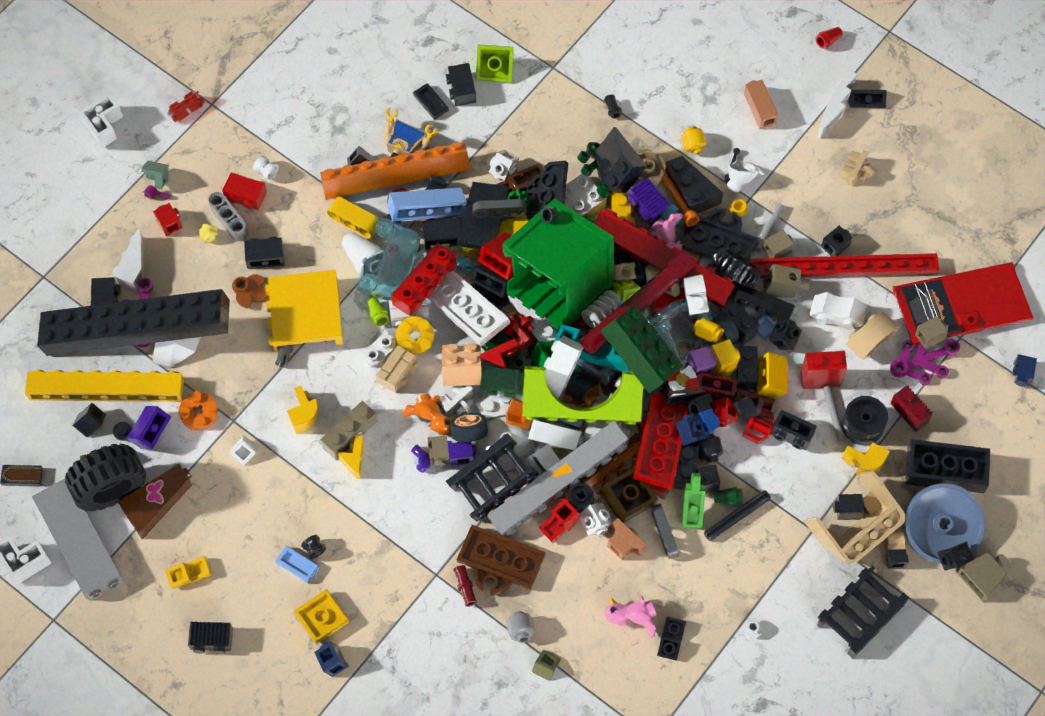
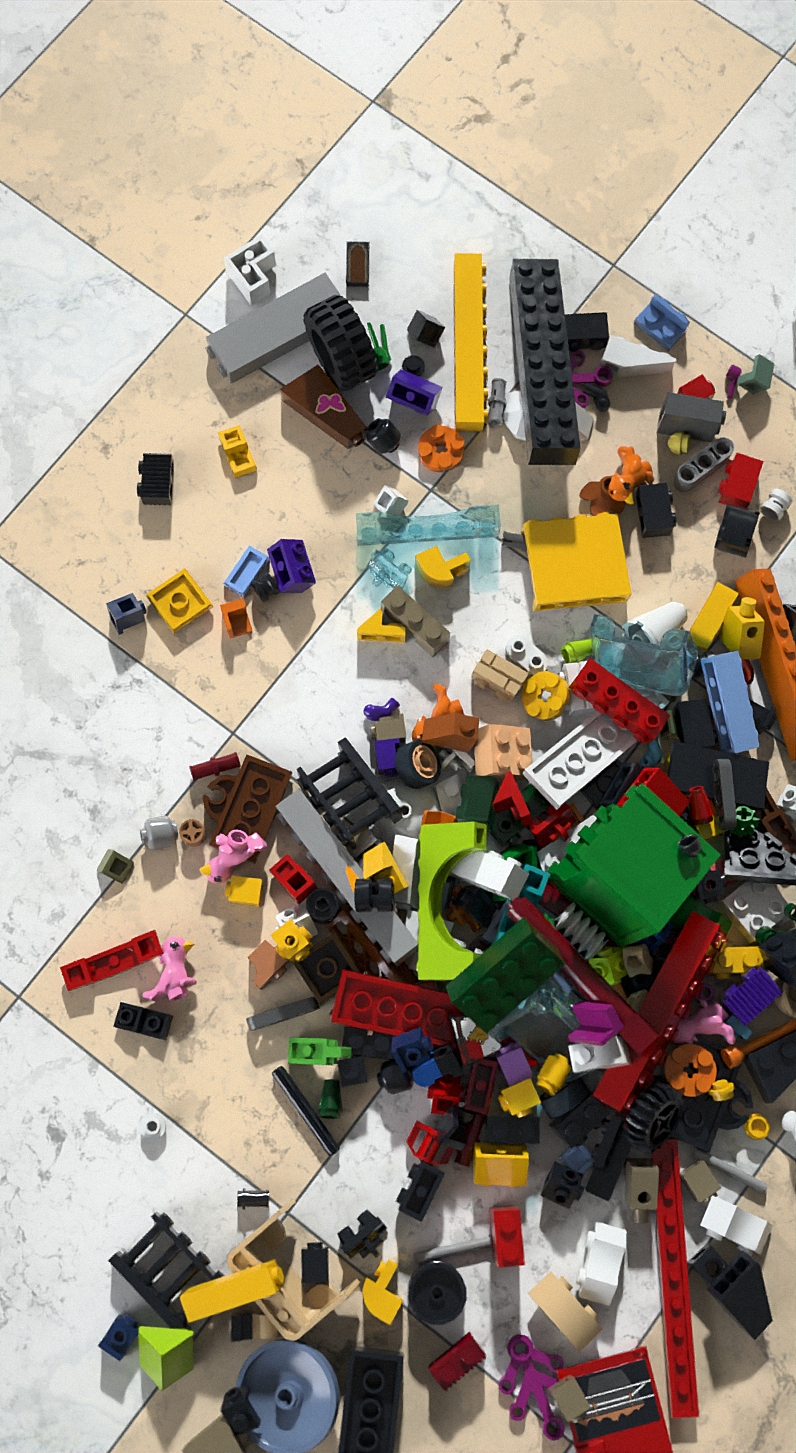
camera: 85 degrees right, 10 degrees up
none -> red slope [60,930,164,991]
none -> dark blue brick [98,1314,139,1361]
none -> lime slope [138,1326,194,1391]
none -> medium nougat wheel [179,819,206,847]
none -> yellow brick [179,1259,284,1323]
none -> bright pink animal [199,830,267,884]
none -> orange panel [220,599,252,639]
none -> yellow brick [225,875,264,907]
none -> black pin [237,1188,269,1210]
none -> dark purple brick [267,539,316,593]
none -> yellow brick [270,919,314,962]
none -> black hips [337,1210,388,1259]
none -> black wheel [354,878,394,912]
none -> clear light blue arch [356,505,501,546]
none -> yellow slope [363,842,409,895]
none -> black head [366,418,401,454]
none -> clear light blue hips [367,548,412,590]
none -> dark orange slope [421,713,479,753]
none -> light grey pin [488,378,507,427]
none -> magenta panel [568,1001,624,1046]
none -> black arm [582,382,610,412]
none -> orange animal [608,446,655,504]
none -> medium blue bracket [634,294,690,351]
none -> dark grey brick [657,392,726,442]
none -> orange plate [663,1044,717,1097]
none -> red cone [689,786,715,825]
none -> white brick [701,1195,772,1256]
none -> black slope [706,1250,773,1340]
none -> yellow plate [708,1080,735,1101]
none -> black brick [714,504,760,558]
none -> yellow torso [719,597,765,660]

